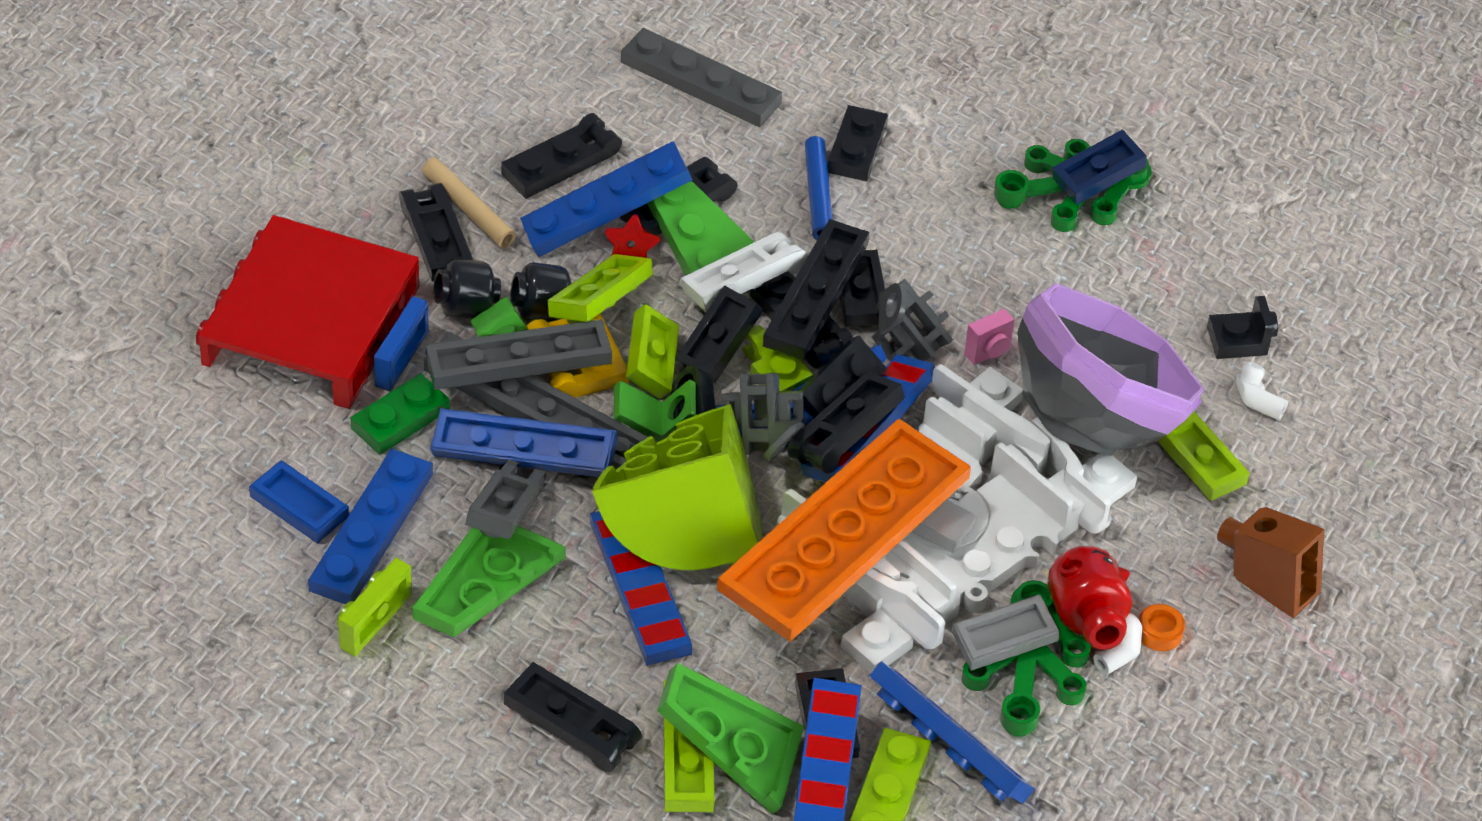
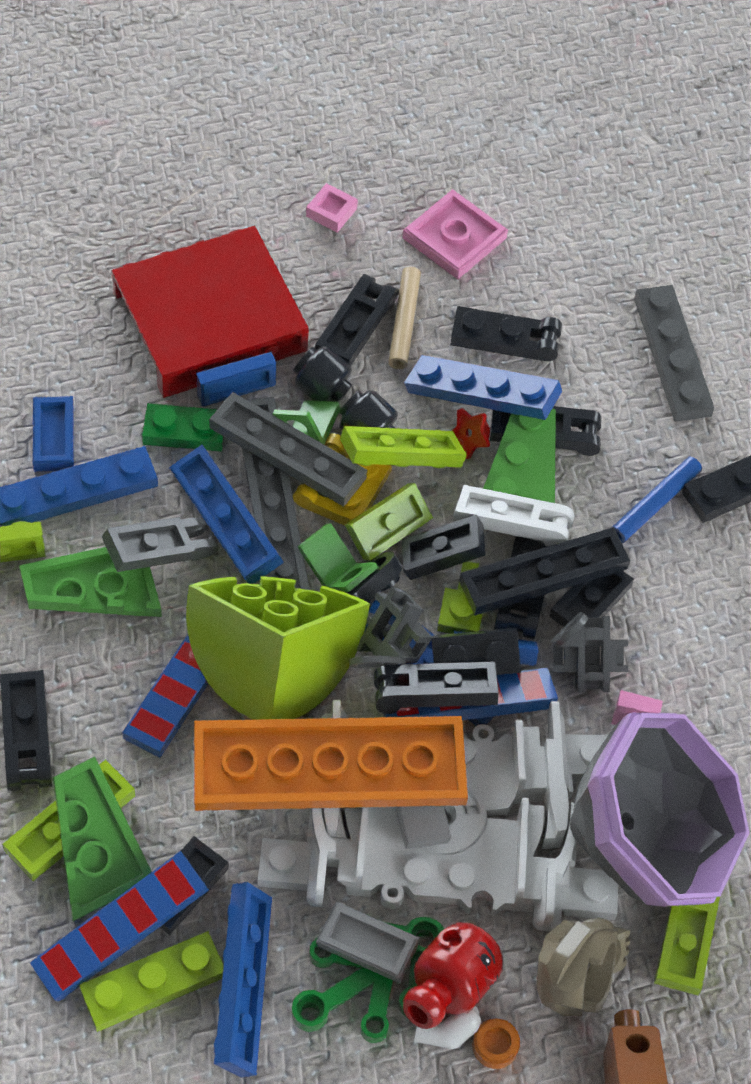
camera: 45 degrees right, 10 degrees up
none -> bright pink plate [306,183,358,233]
none -> bright pink tile [402,189,508,280]
none -> dark tan helmet [536,918,630,1016]

